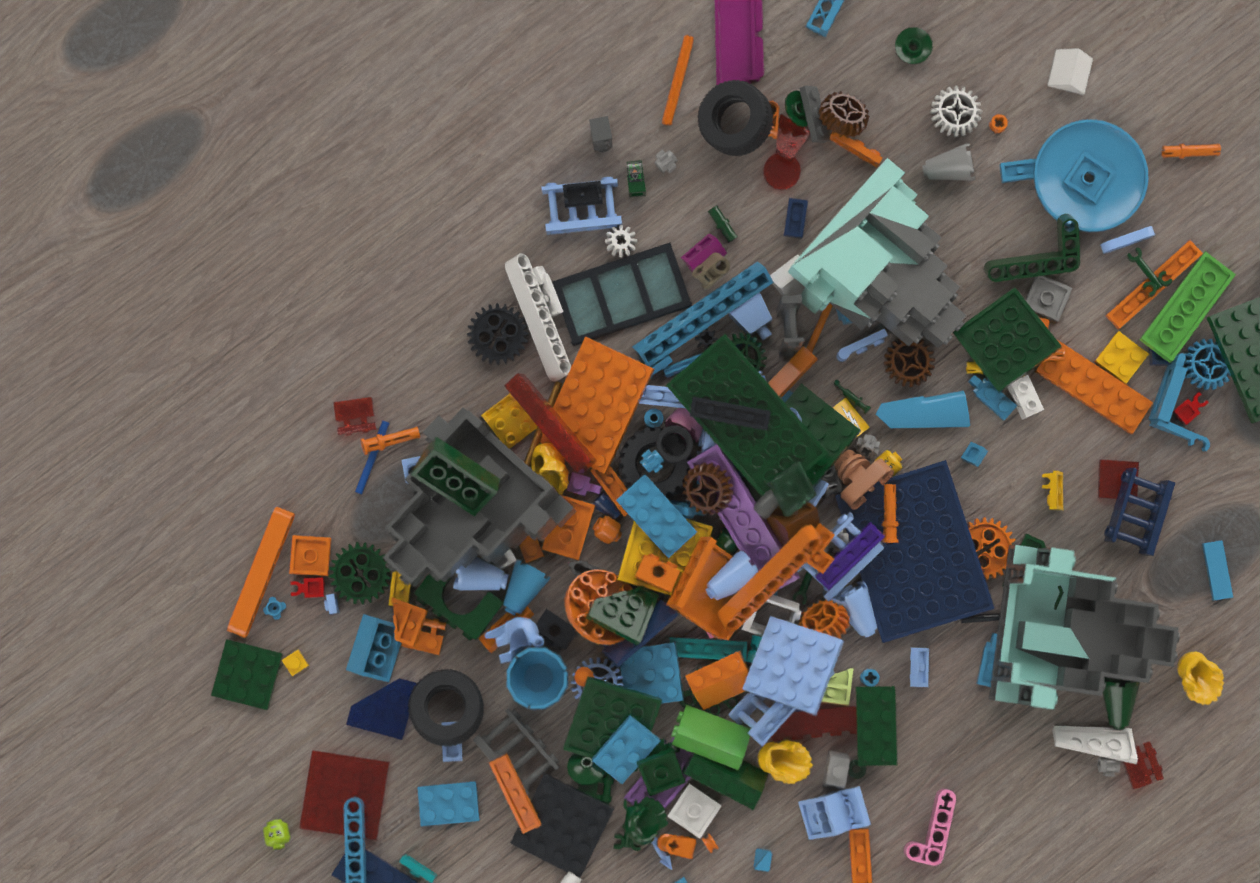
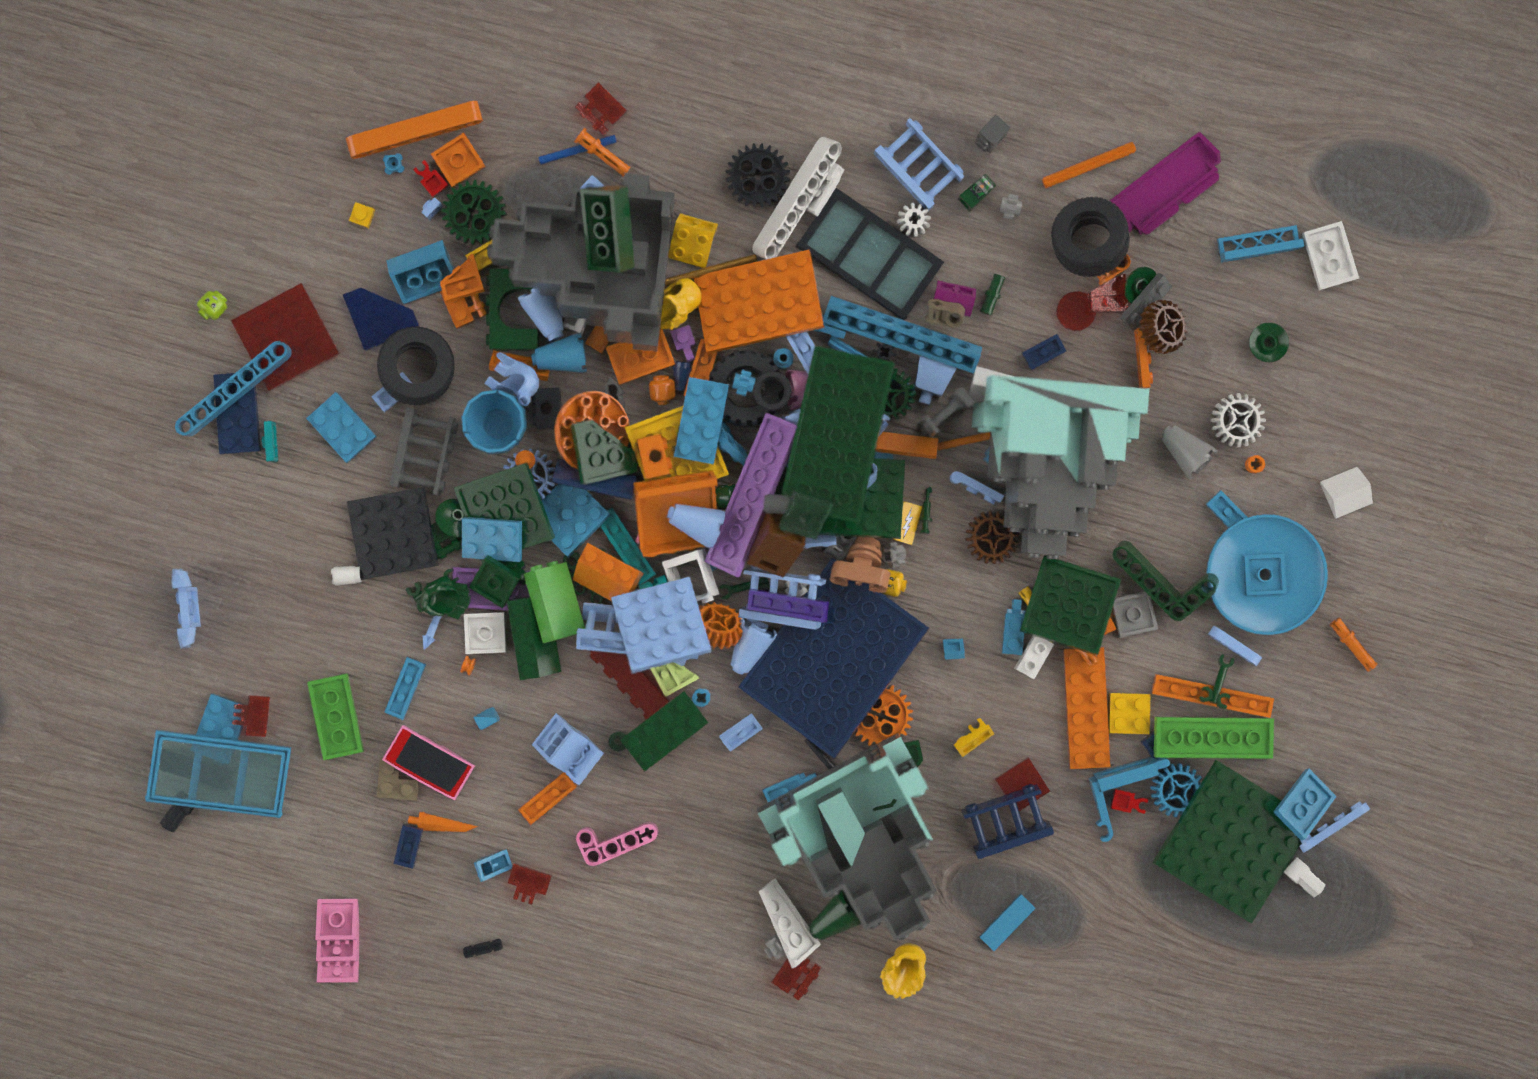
camera: 55 degrees right, 5 degrees up
dark green plate [211,639,283,710] -> none
orange tile [489,754,541,834] -> none
clear red brick [504,373,597,474] -> none
black hinge [563,181,603,208] -> none
orange piece [657,834,697,859] -> none
reddish brown gear [682,462,734,515] -> none
black plate [689,397,771,430] -> none
orange beam [718,525,823,632] -> none
yellow hair [757,740,813,784] -> none
orange plate [806,523,835,574] -> none
light grey torso [822,750,850,790] -> none
dark azure panel [875,391,970,429] -> none
orange pin [881,484,899,543] -> none

